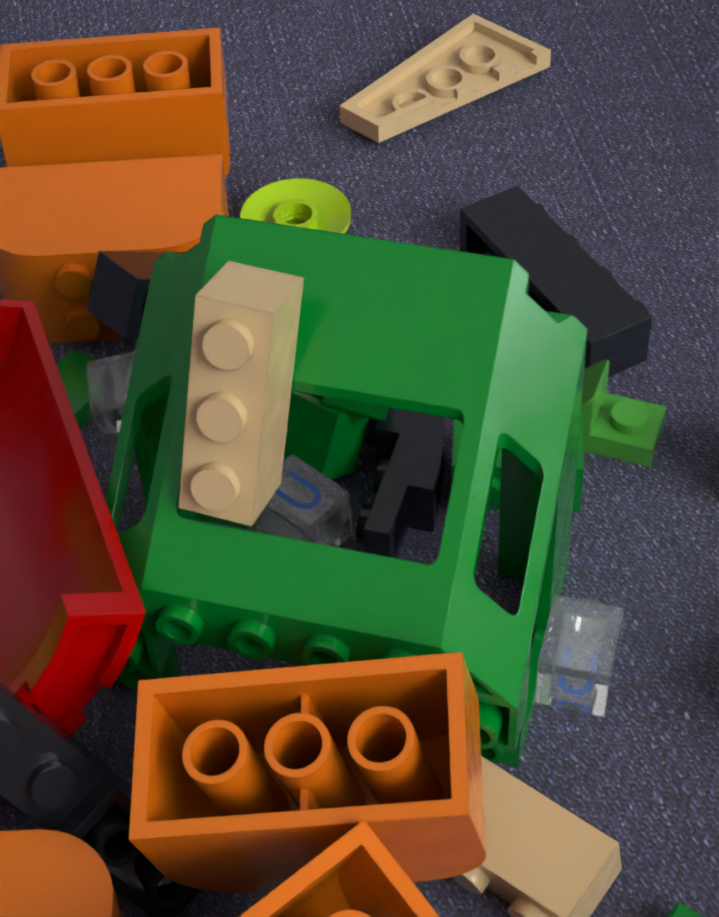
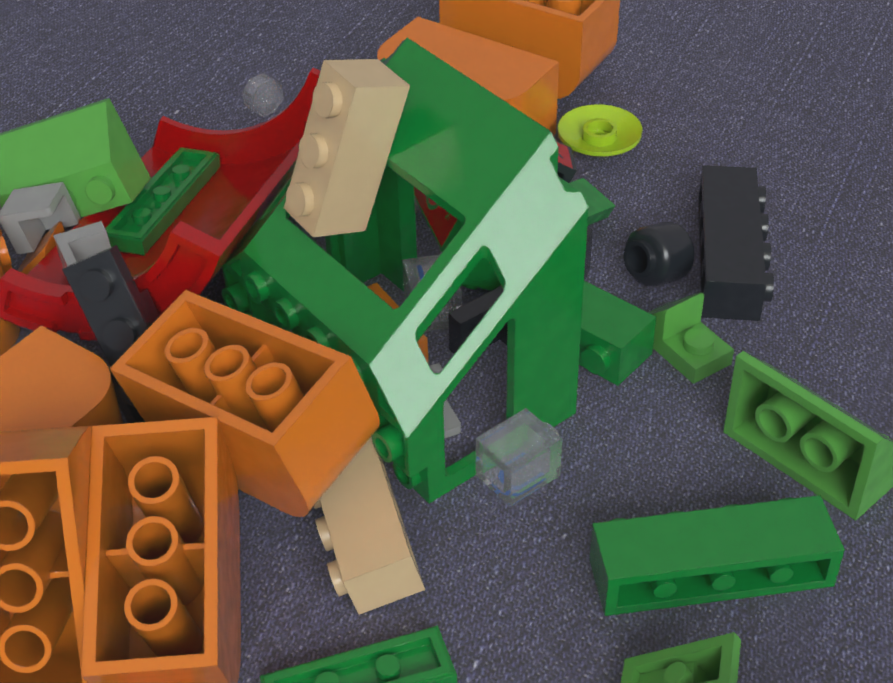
camera: 35 degrees right, 5 degrees down
tan wing [339,14,551,143] -> none

